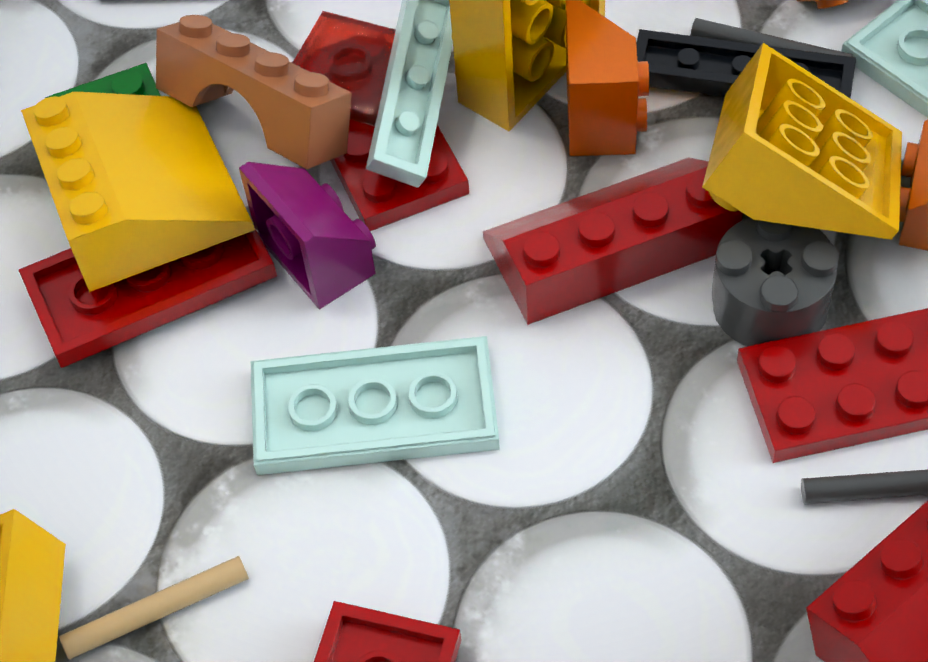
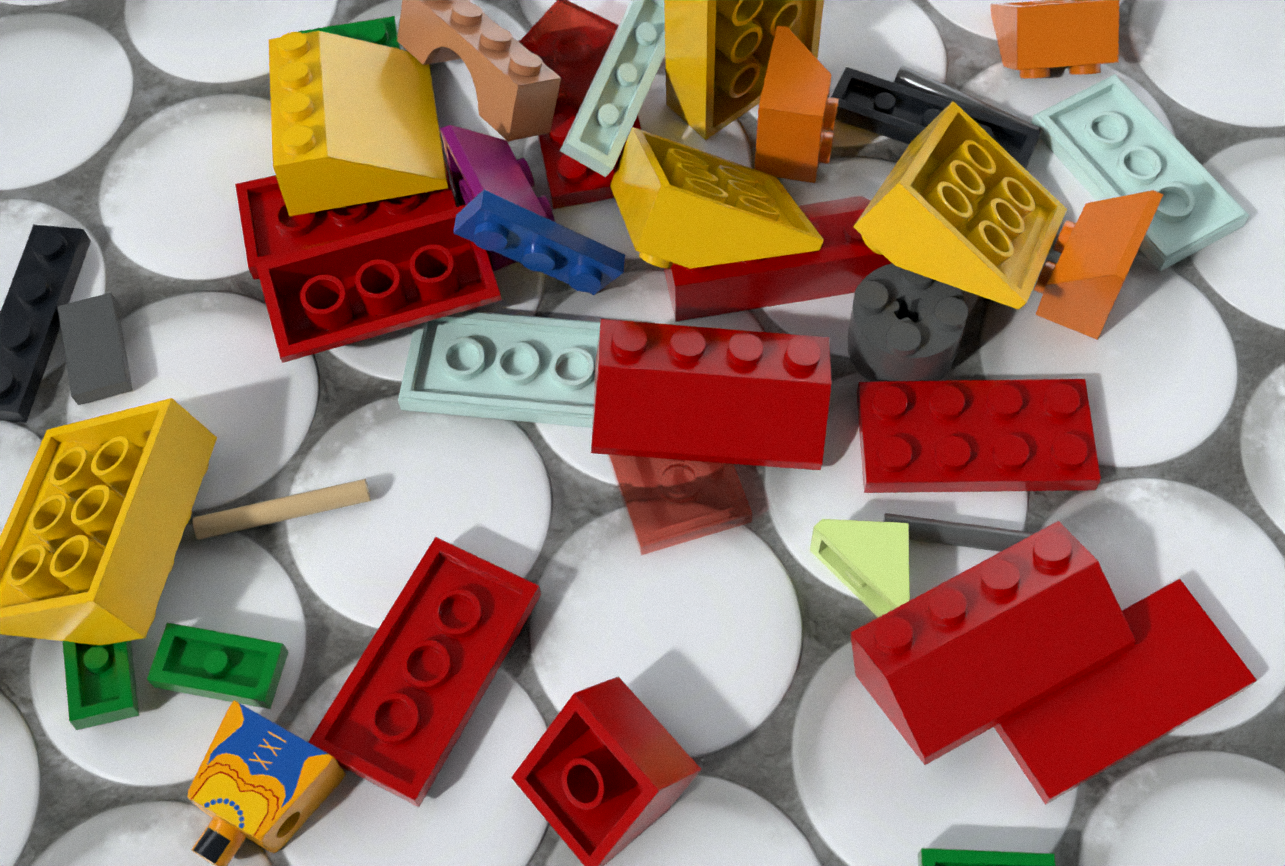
camera: 10 degrees right, 5 degrees up
none -> red slope [255,204,502,363]
none -> blue plate [453,189,625,295]
none -> red slope [591,319,832,470]
none -> clear red tile [607,455,753,555]
none -> yellow slope [610,127,824,269]
none -> yellowish green slope [810,519,910,617]

